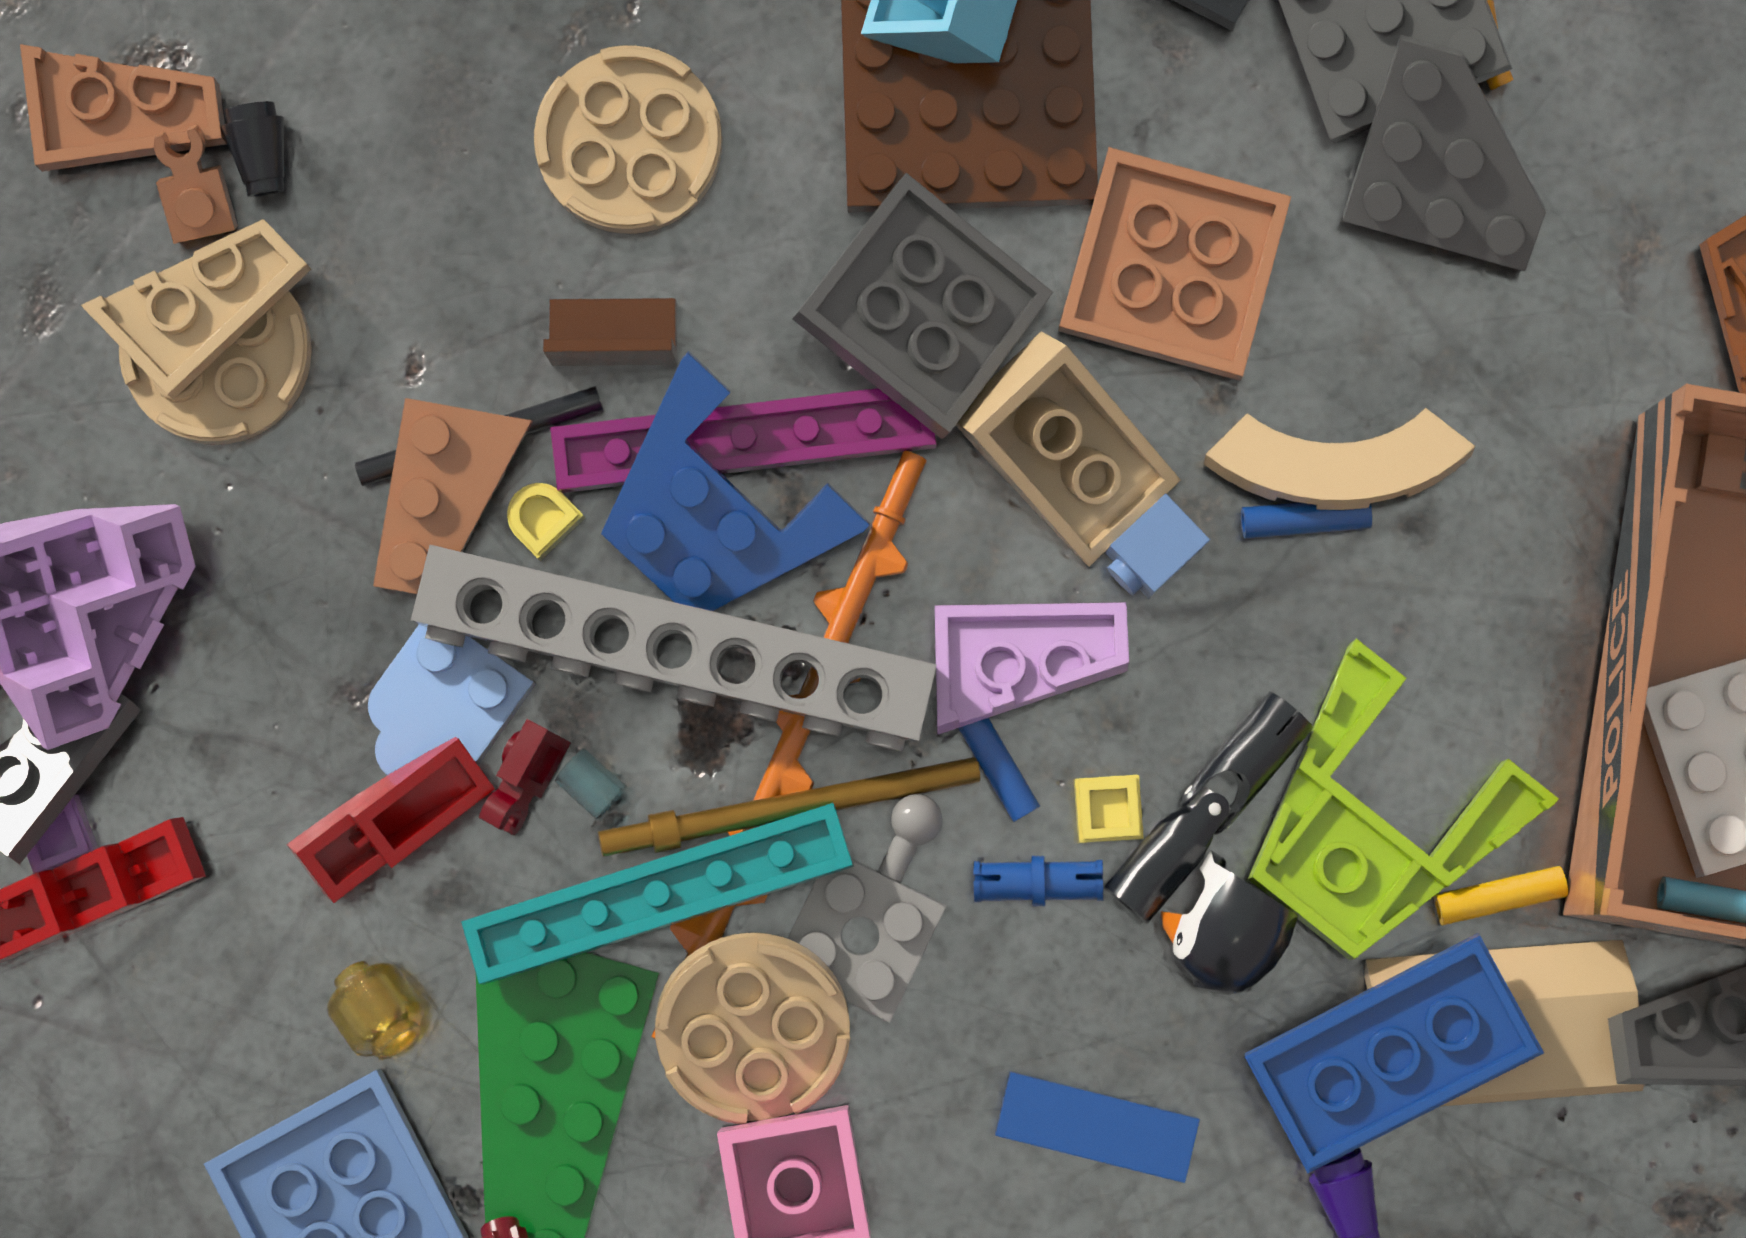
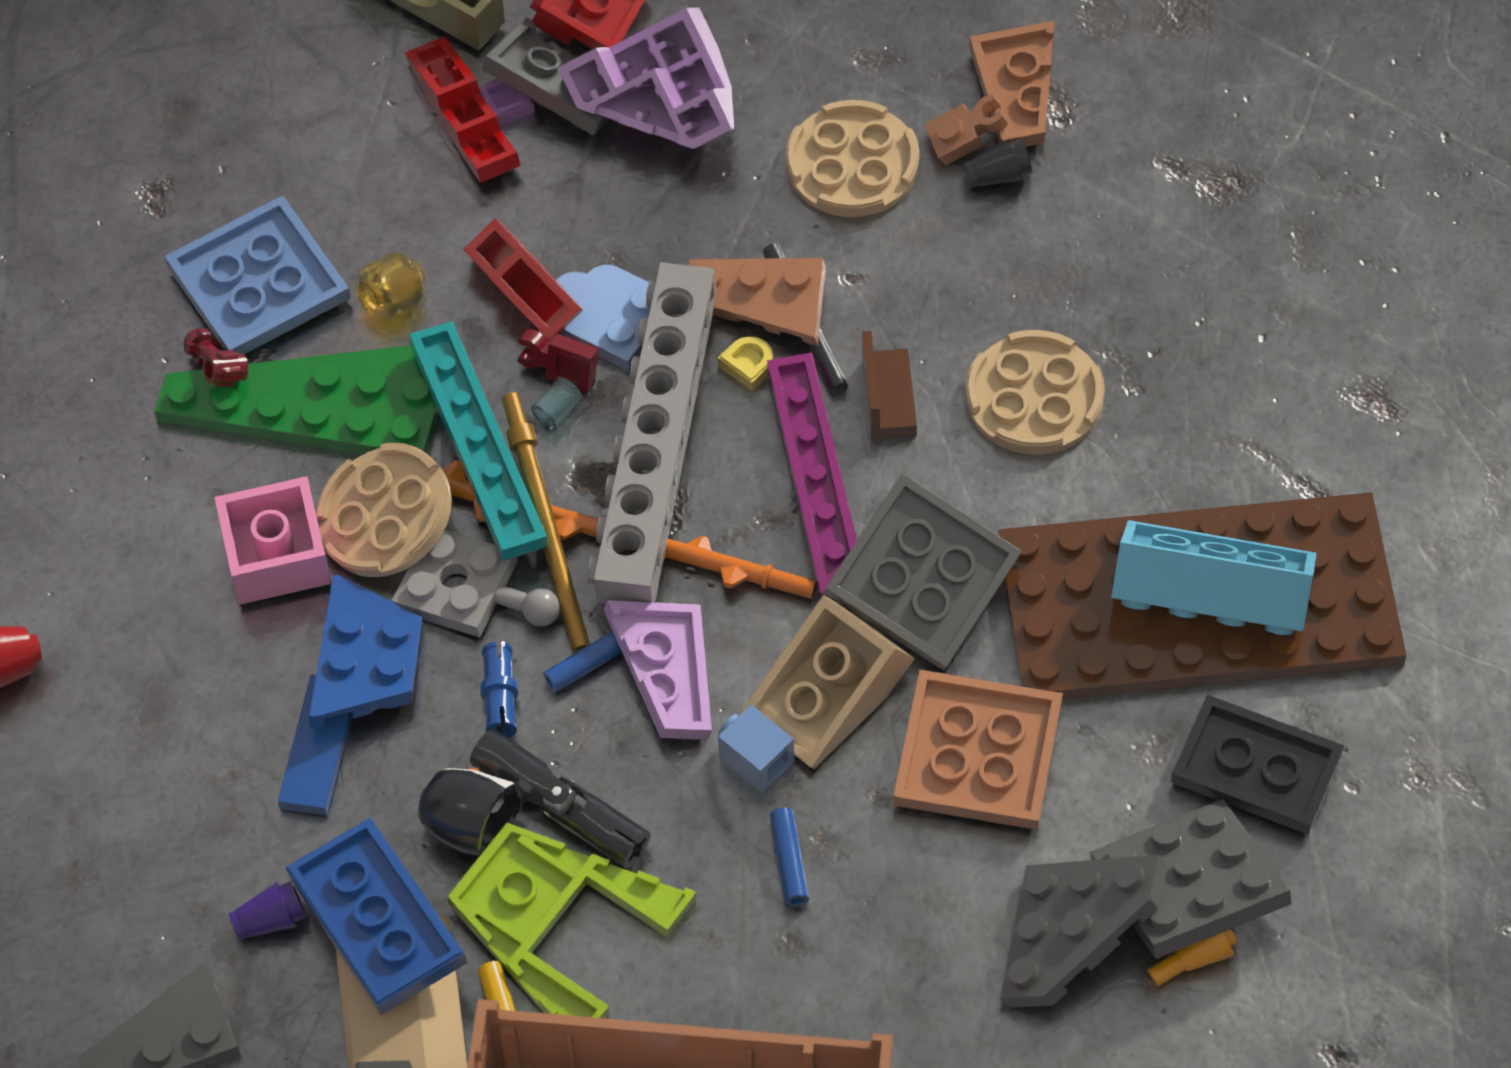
camera: 85 degrees right, 25 degrees down
tan wing [81,219,312,399] -> none
blue wing [601,351,870,611] -> none
light yellow tile [1074,775,1144,843] -> none
tan tile [1204,408,1475,510] -> none
none -> blue wing [309,575,423,728]

